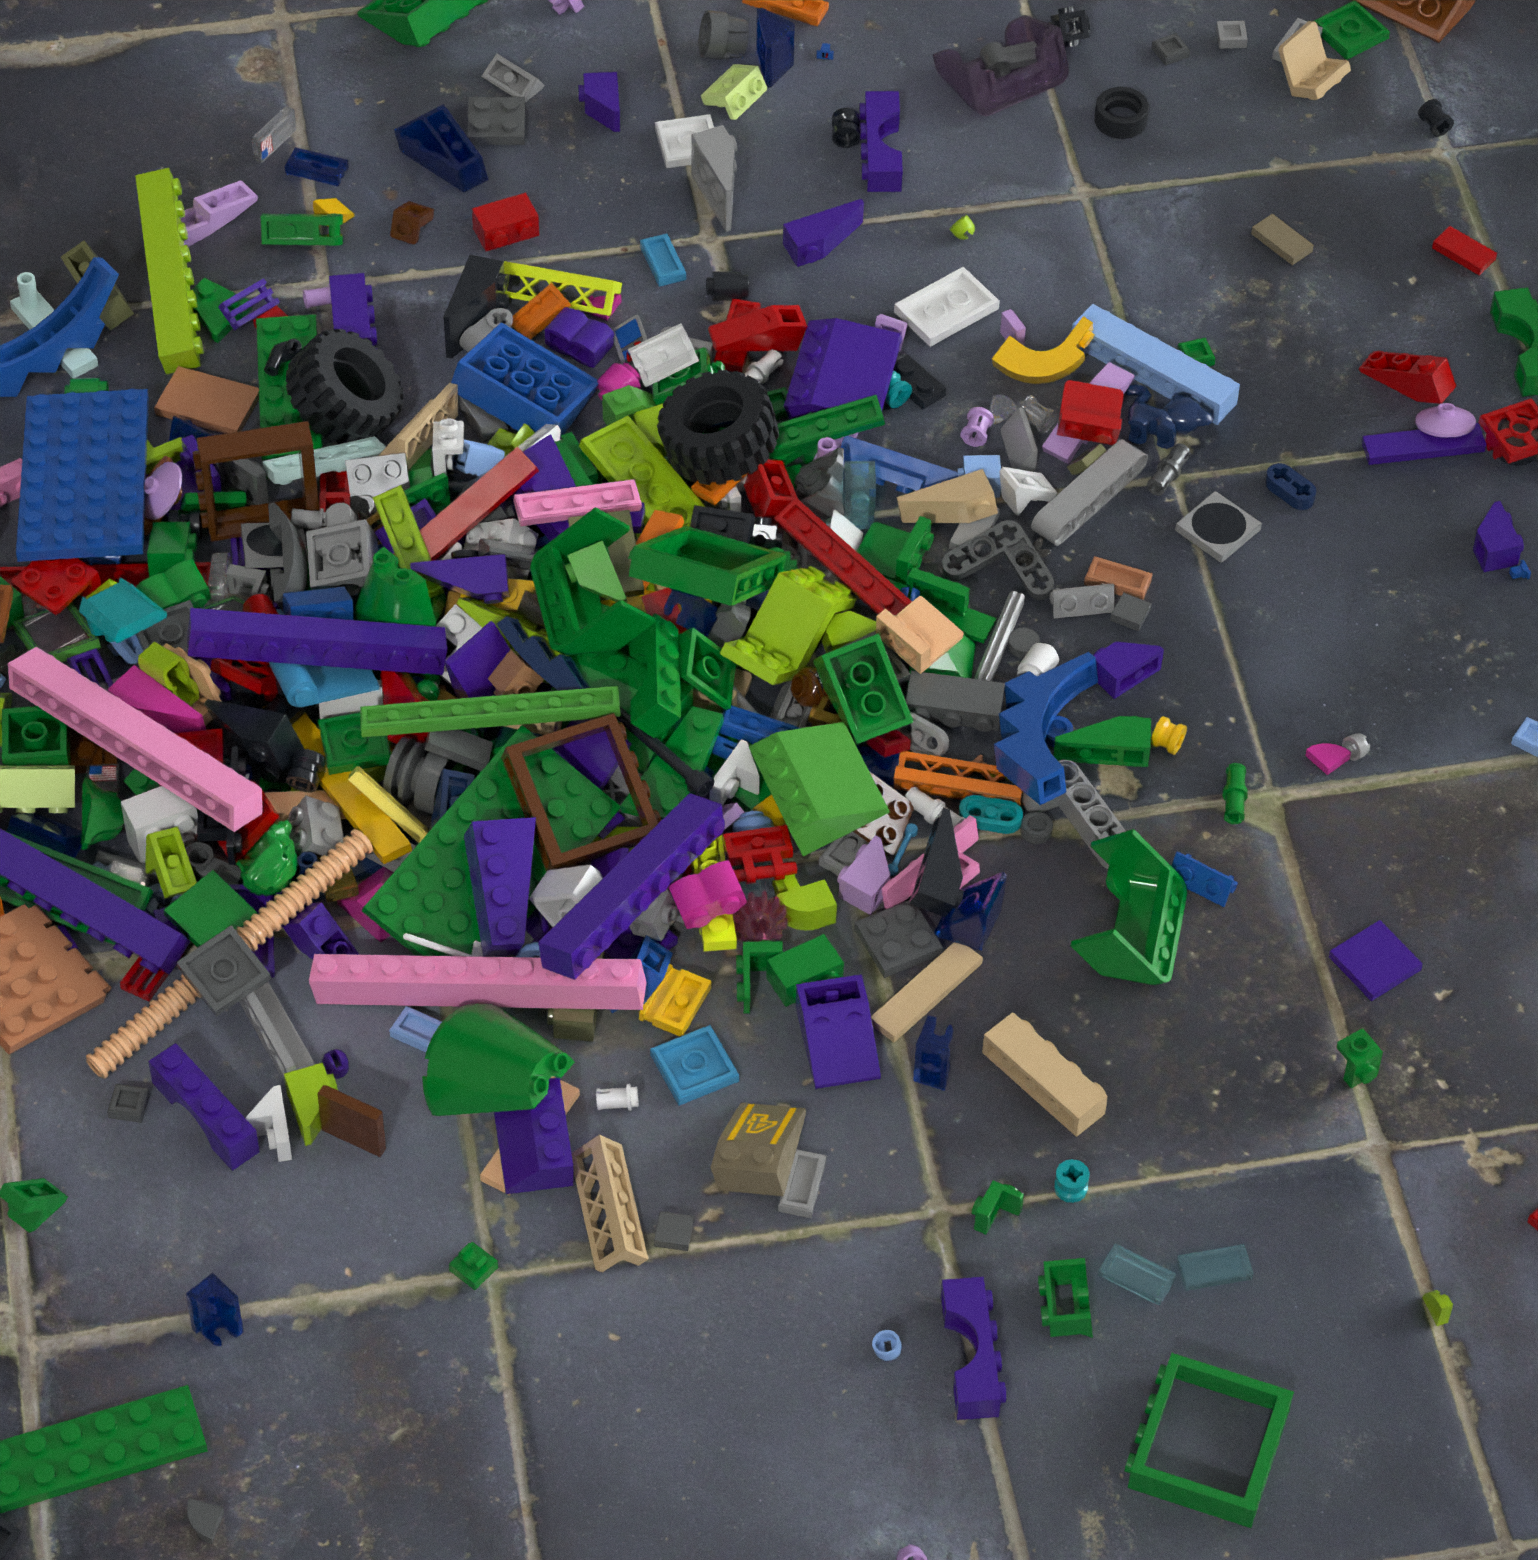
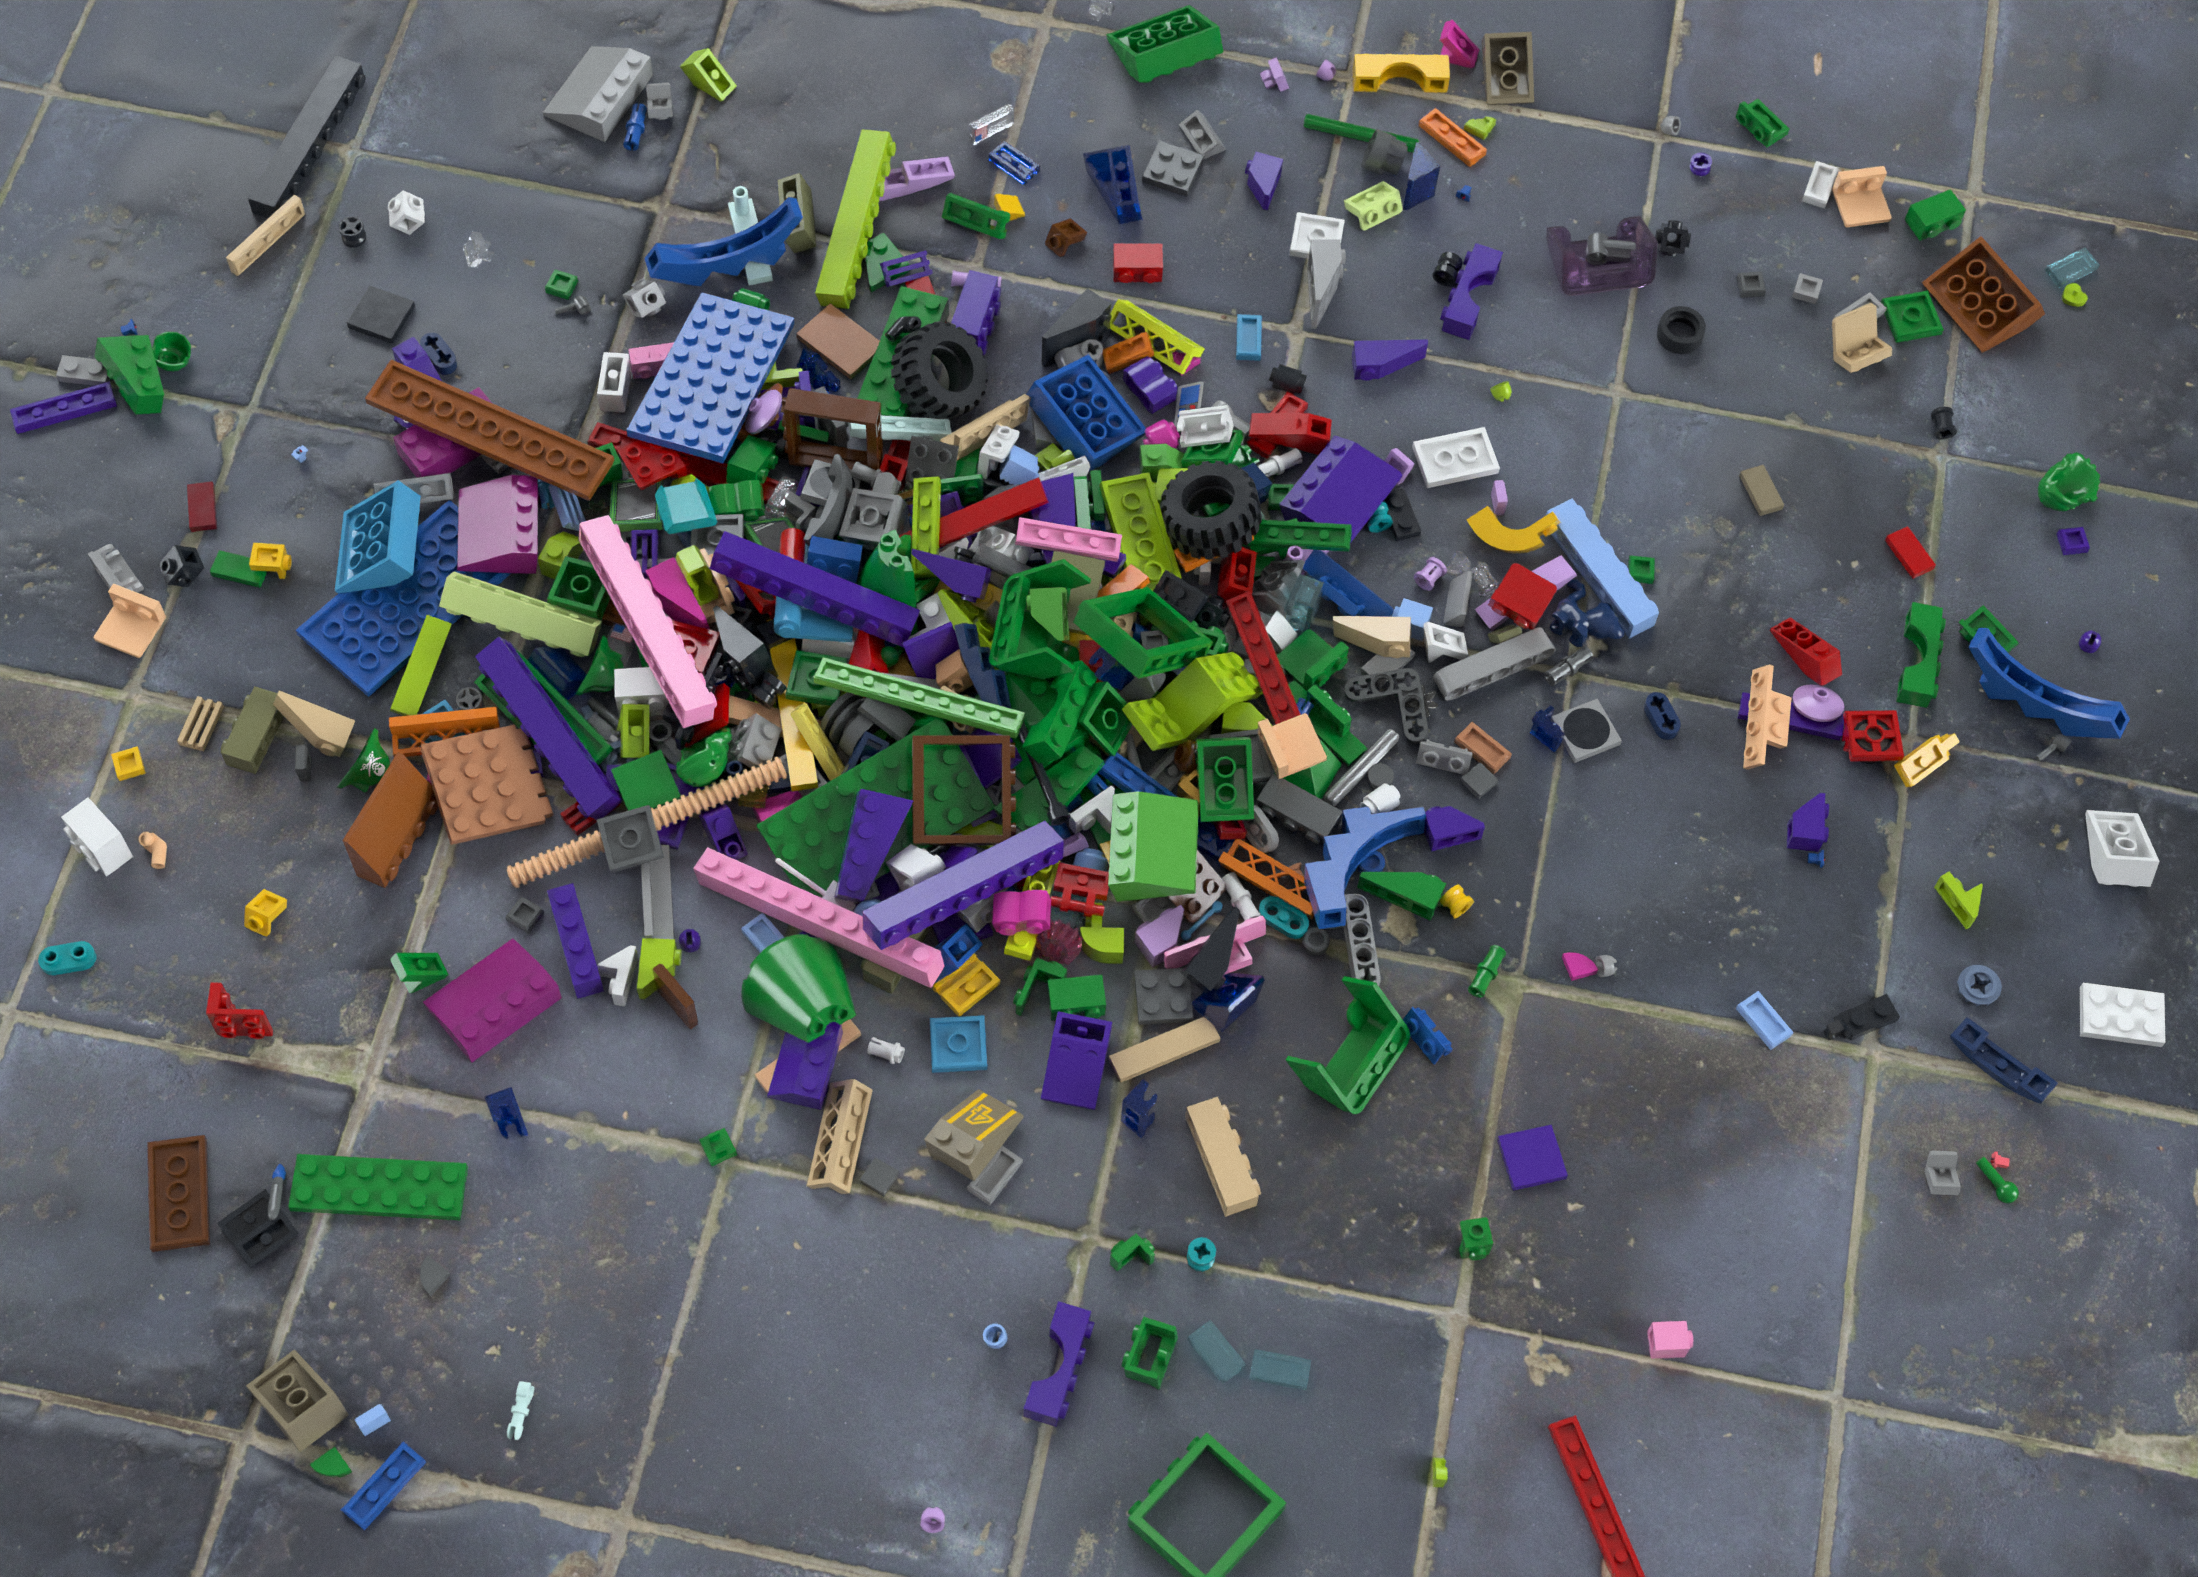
camera: 20 degrees right, 10 degrees up
none -> magenta slope [423,938,562,1063]
none -> green axle [1303,113,1419,153]
none -> clear blue bracket [1530,705,1565,752]
none -> light nougat bracket [1743,664,1791,769]

